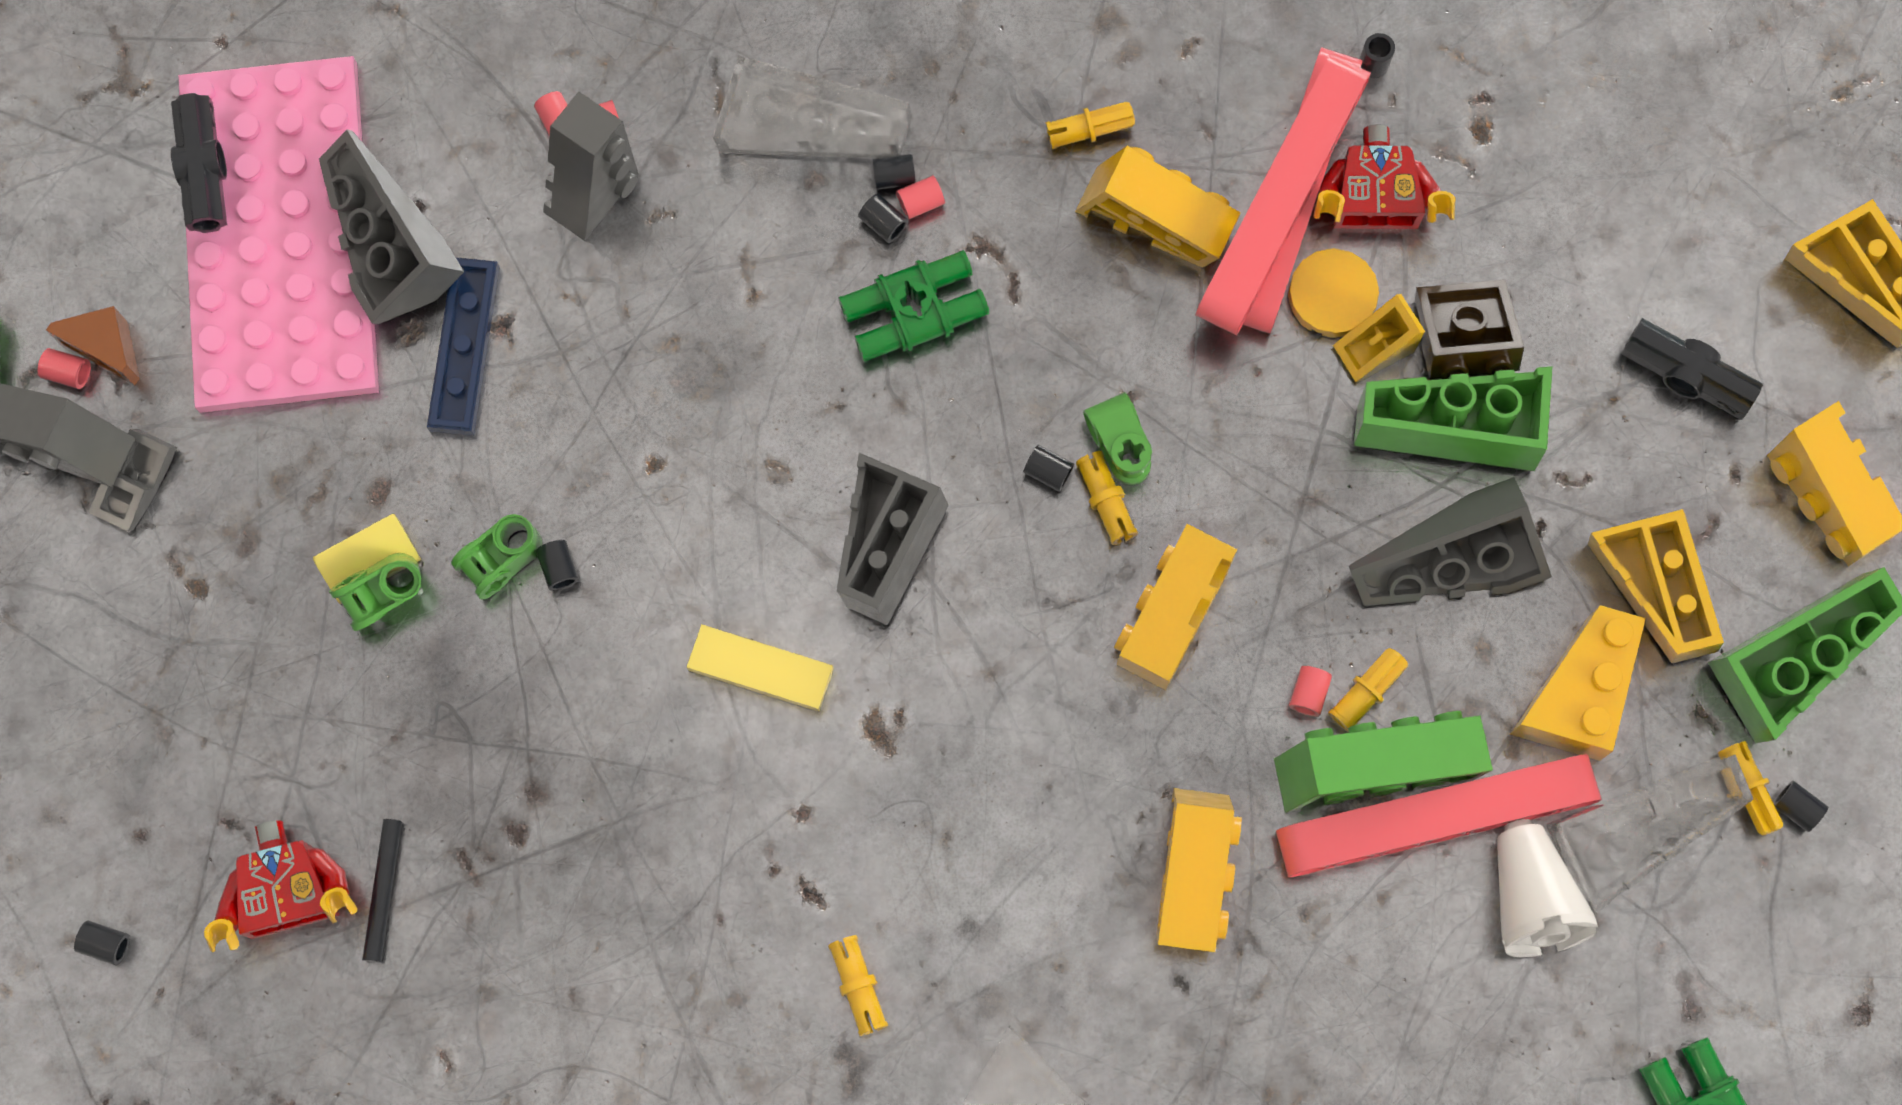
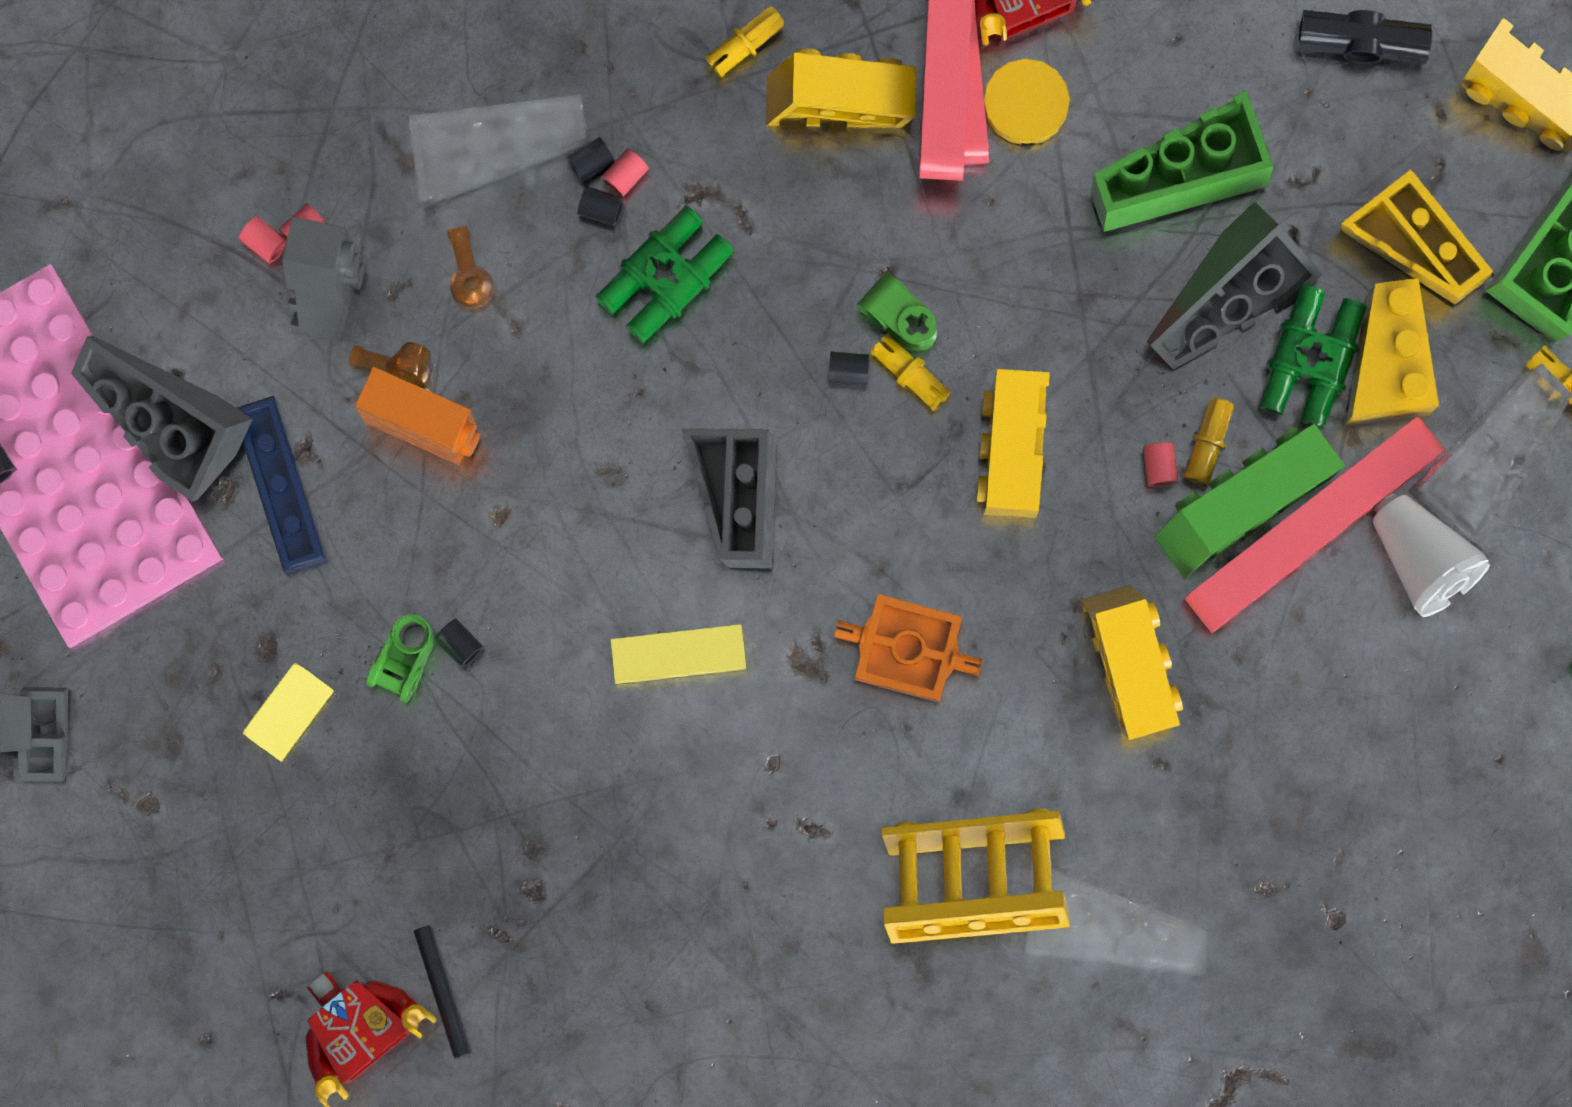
camera: 25 degrees left, 5 degrees up
bright green piece [329,553,421,631] -> none
yellow pin [828,935,888,1036] -> none
yellow slope [1333,294,1425,382] -> none
dark brown plate [1415,279,1524,379] -> none
none -> clear orange bar [349,342,431,389]
none -> orange brick [355,367,480,465]
none -> clear orange bar [447,226,494,309]
none -> orange plate [834,594,983,703]
none -> yellow fence [881,808,1070,944]
none -> green pin [1258,284,1367,430]

